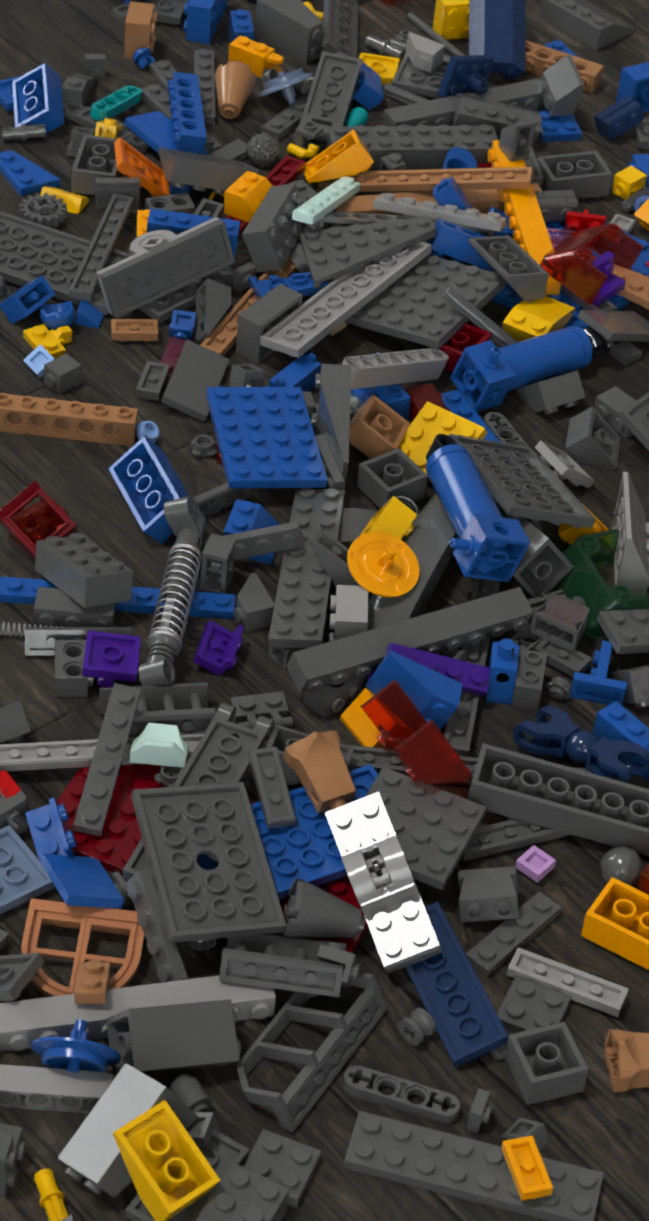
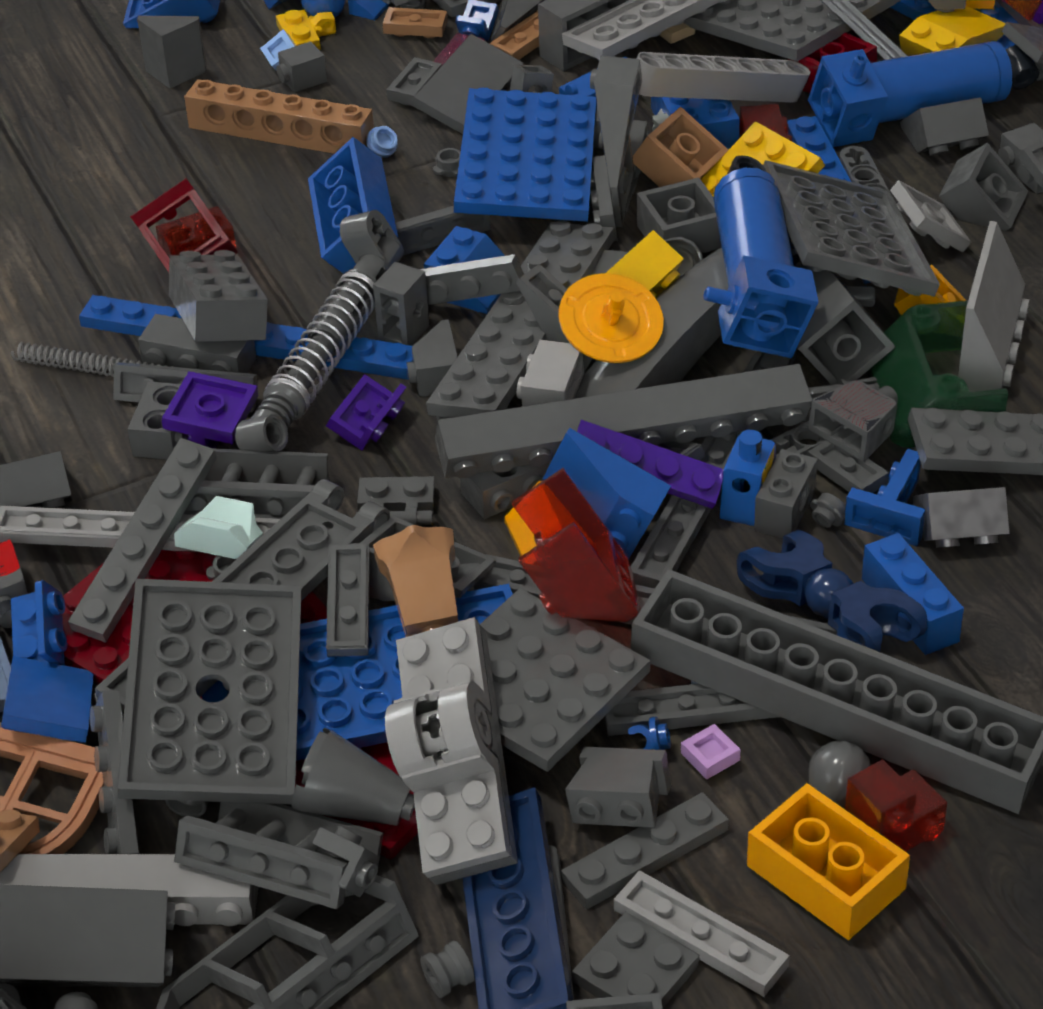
camera: 20 degrees right, 0 degrees up
none -> blue plate [628,716,671,750]

